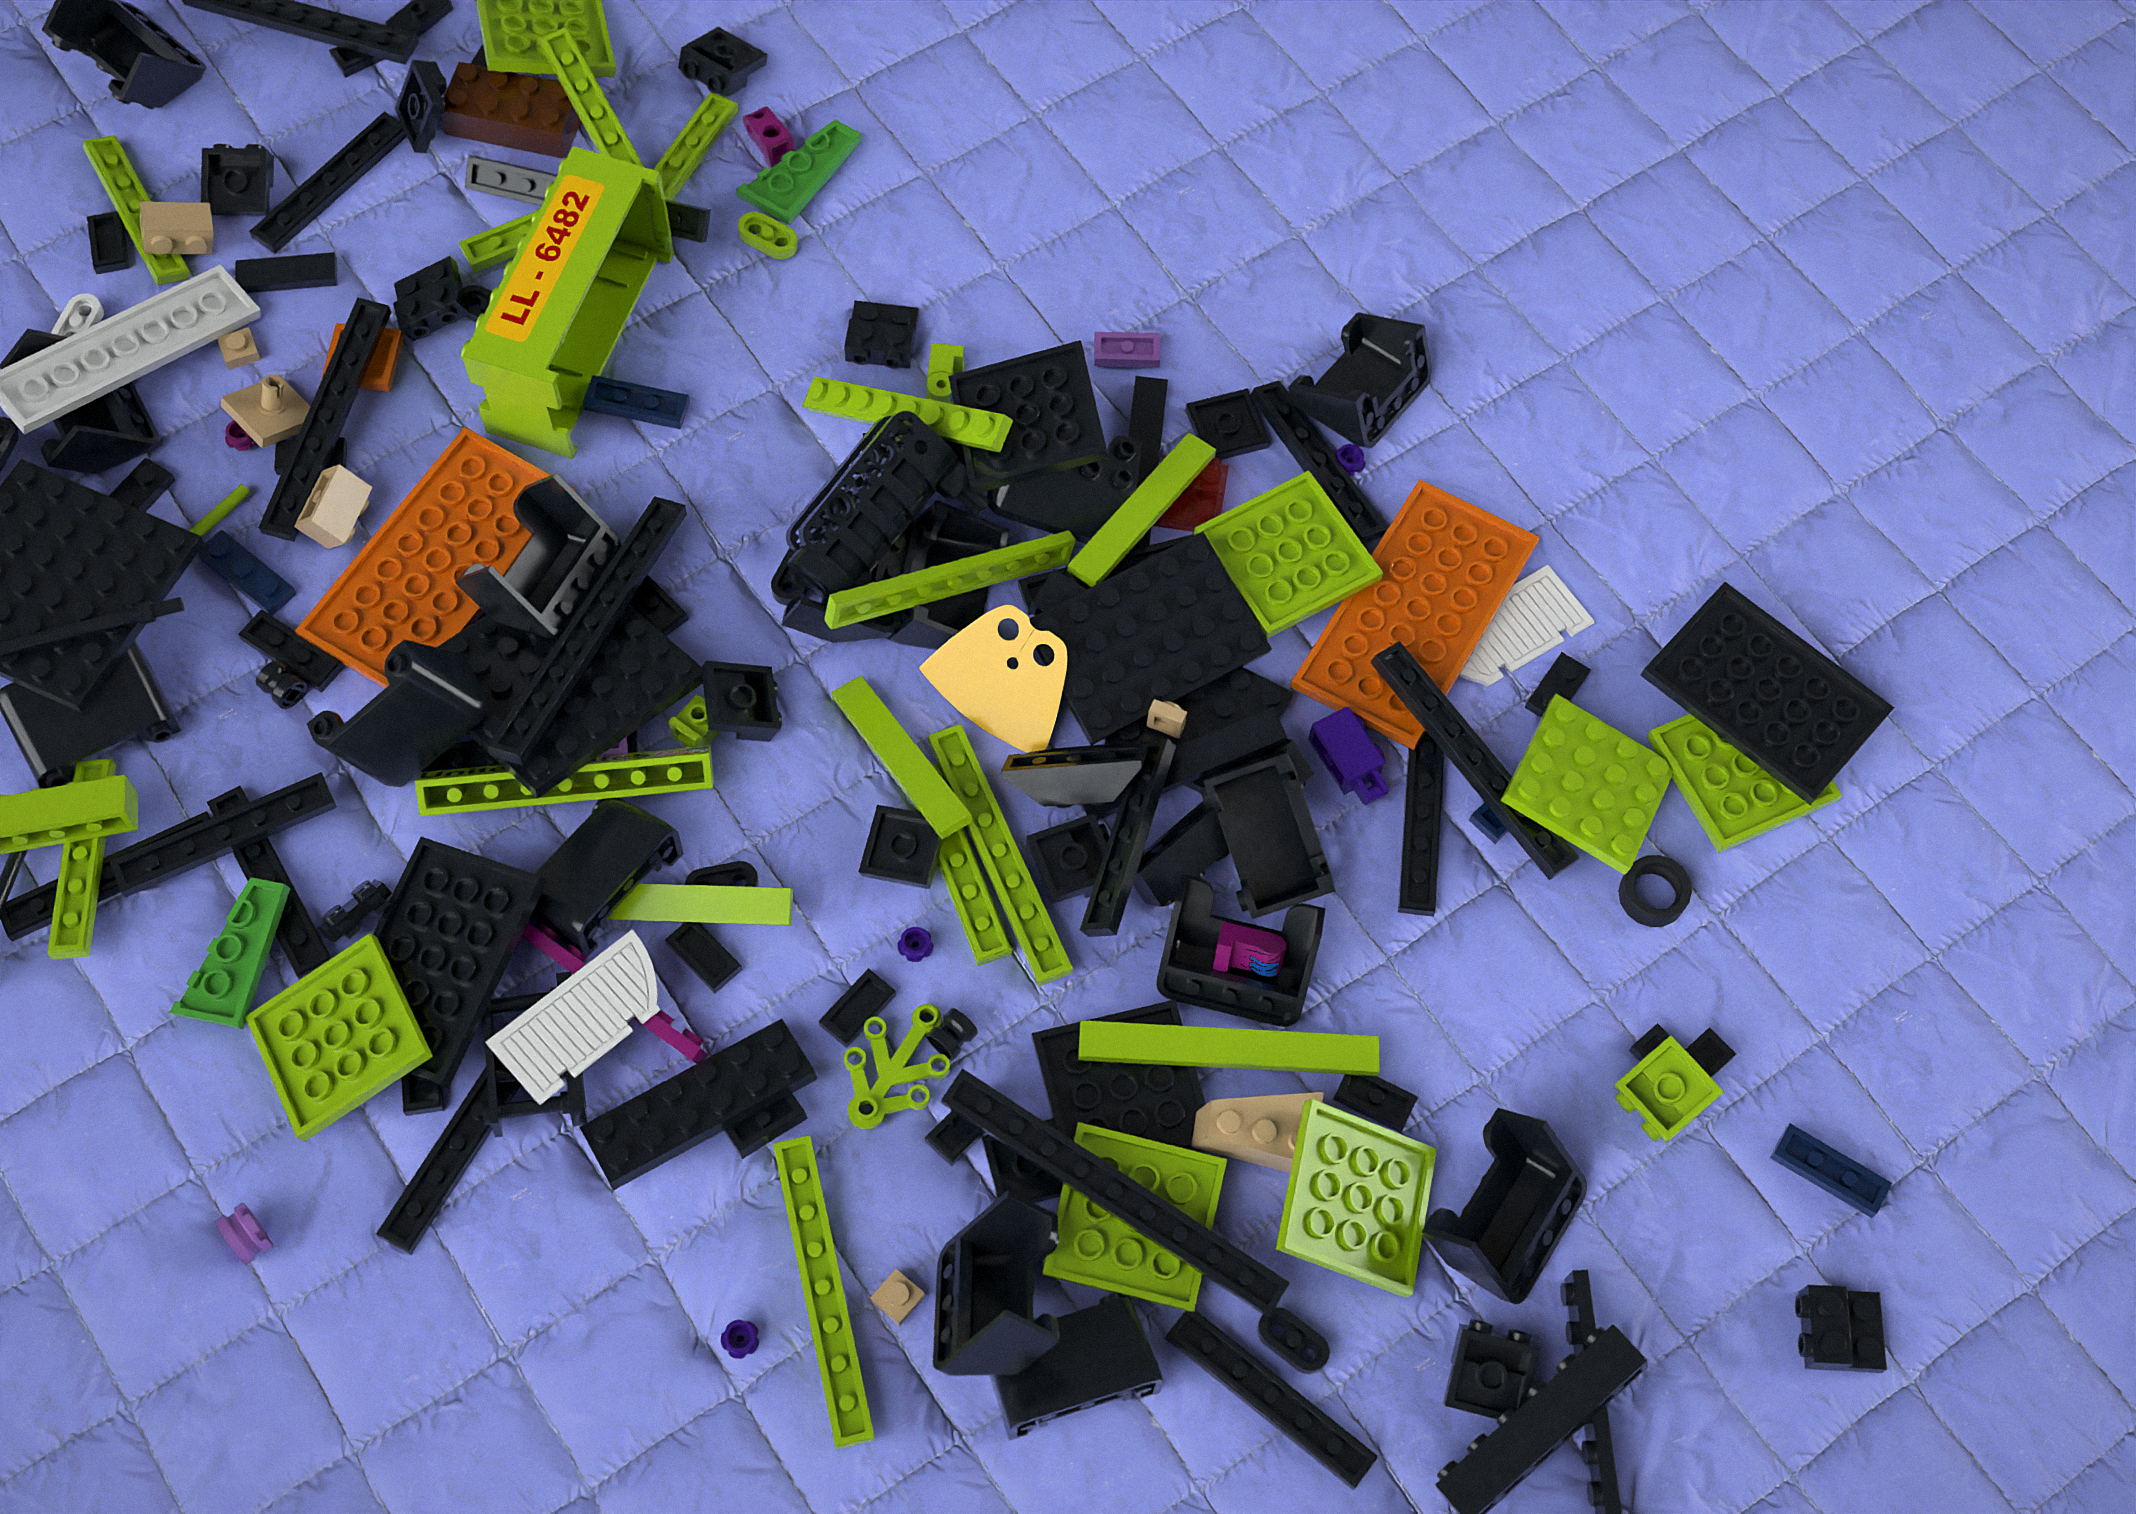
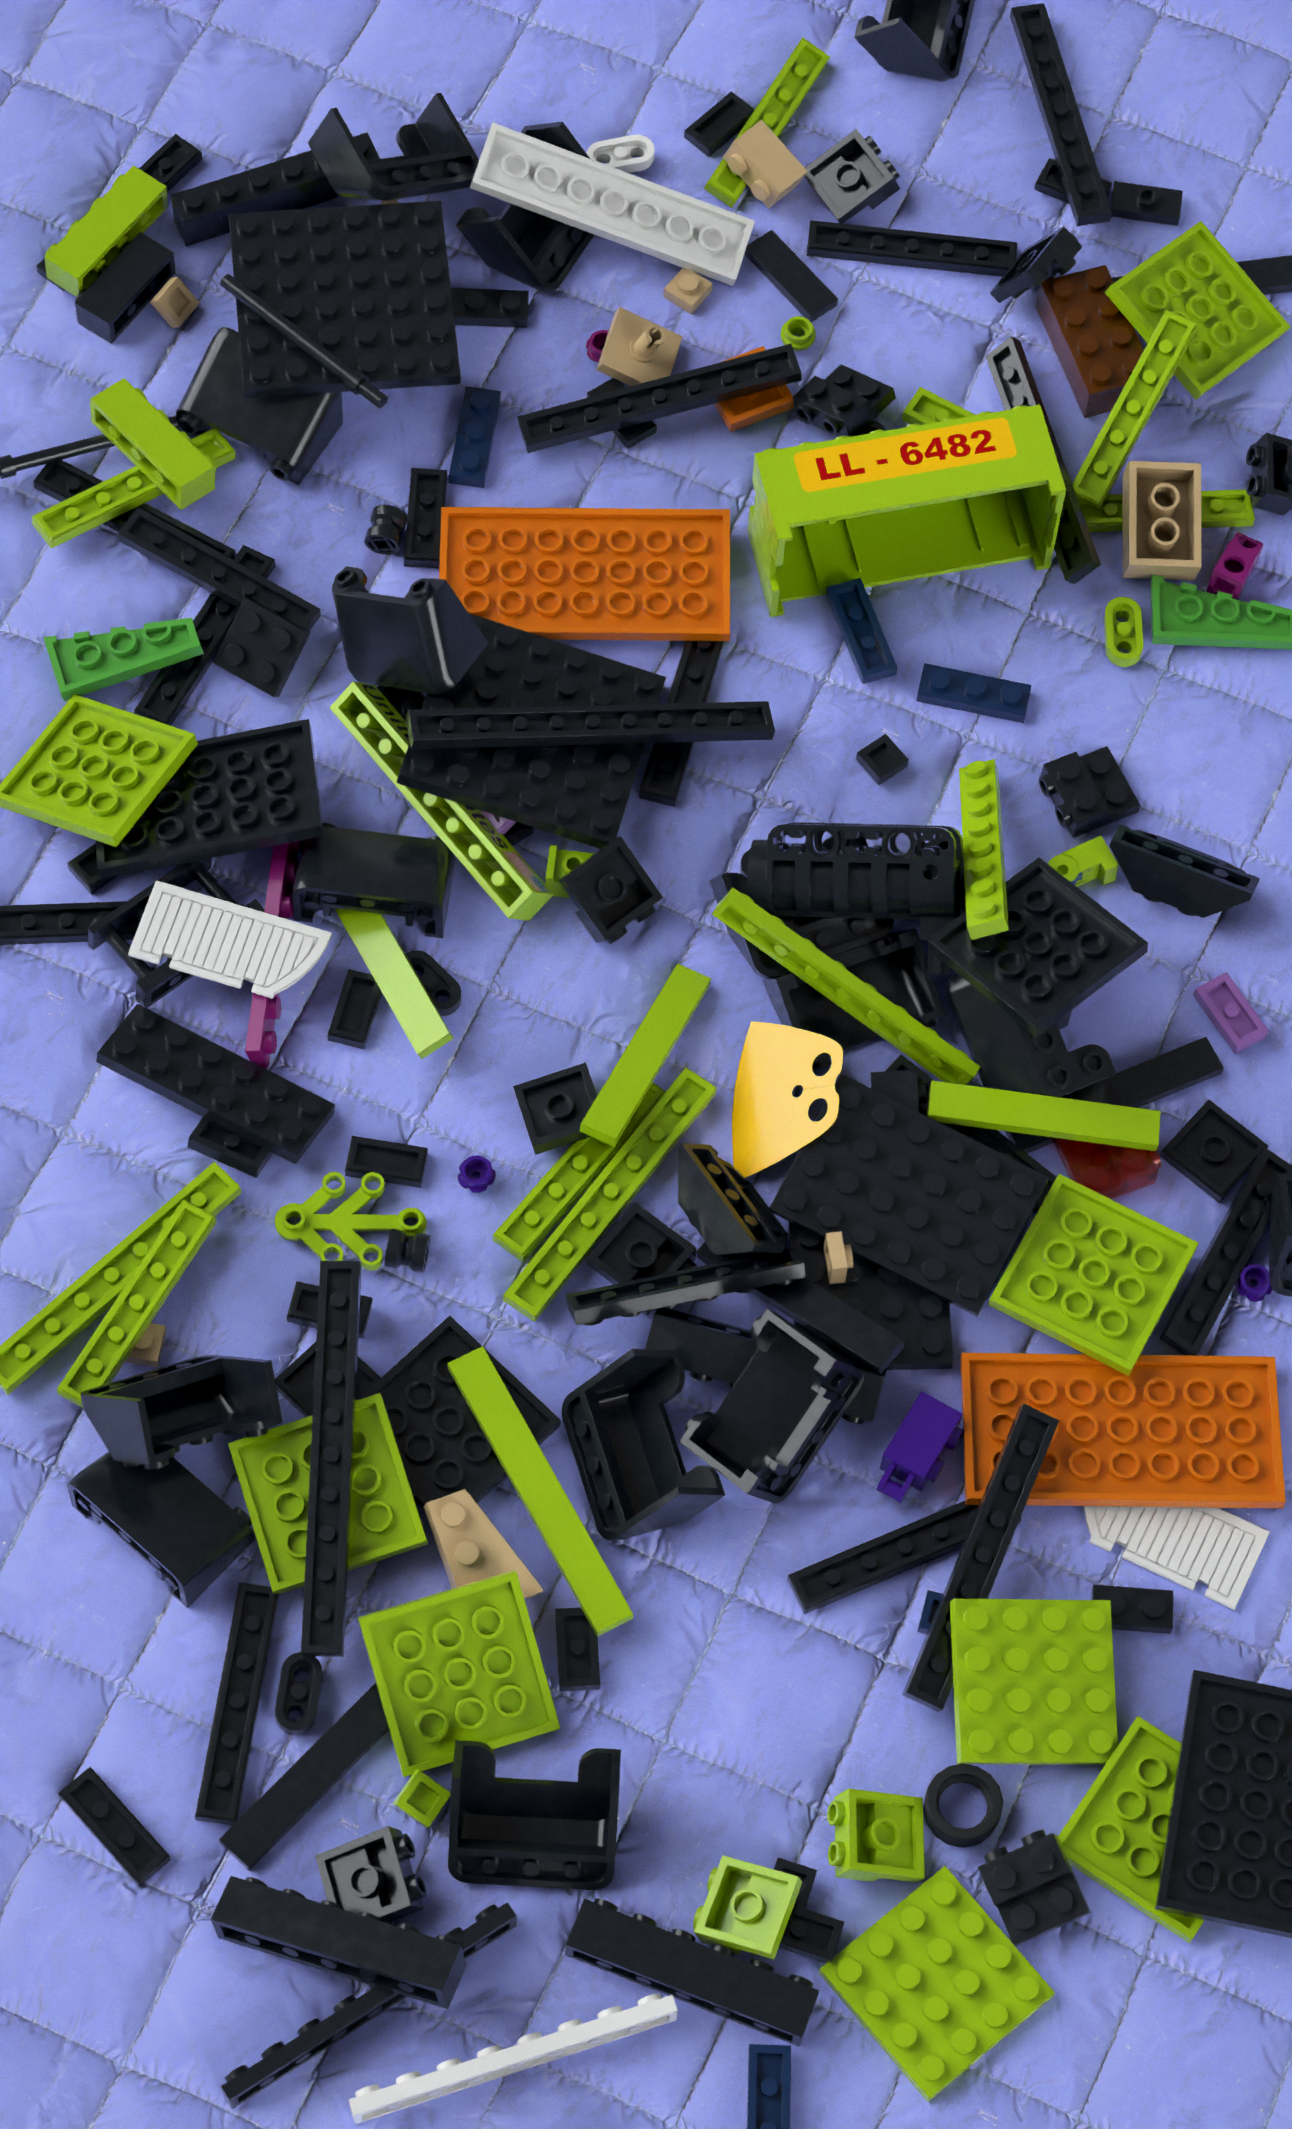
camera: 60 degrees right, 0 degrees up
lime bar [188,484,251,537] -> none
tan brick [294,464,373,549] -> none
black plate [317,879,393,943] -> none
black windscreen [455,473,622,640] -> none
dark purple plate [721,1320,760,1359] -> none
magenta leg [1213,922,1287,977] -> none
none -> lime tile [57,1199,217,1408]
none -> black plate [213,597,311,697]
none -> black tile [219,1683,389,1871]
none -> white plate [349,1993,678,2125]
none -> lime plate [392,1770,451,1828]
none -> black brick [565,1898,820,2047]
none -> lime plate [780,316,816,351]
none -> lime plate [818,1866,1055,2102]
none -> lime plate [827,1788,925,1882]
none -> black plate [856,734,909,786]
none -> dark blue plate [916,663,1032,723]
none -> black plate [978,1830,1091,1947]
none -> black wedge [1109,825,1260,918]
none -> tan brick [1122,461,1202,581]

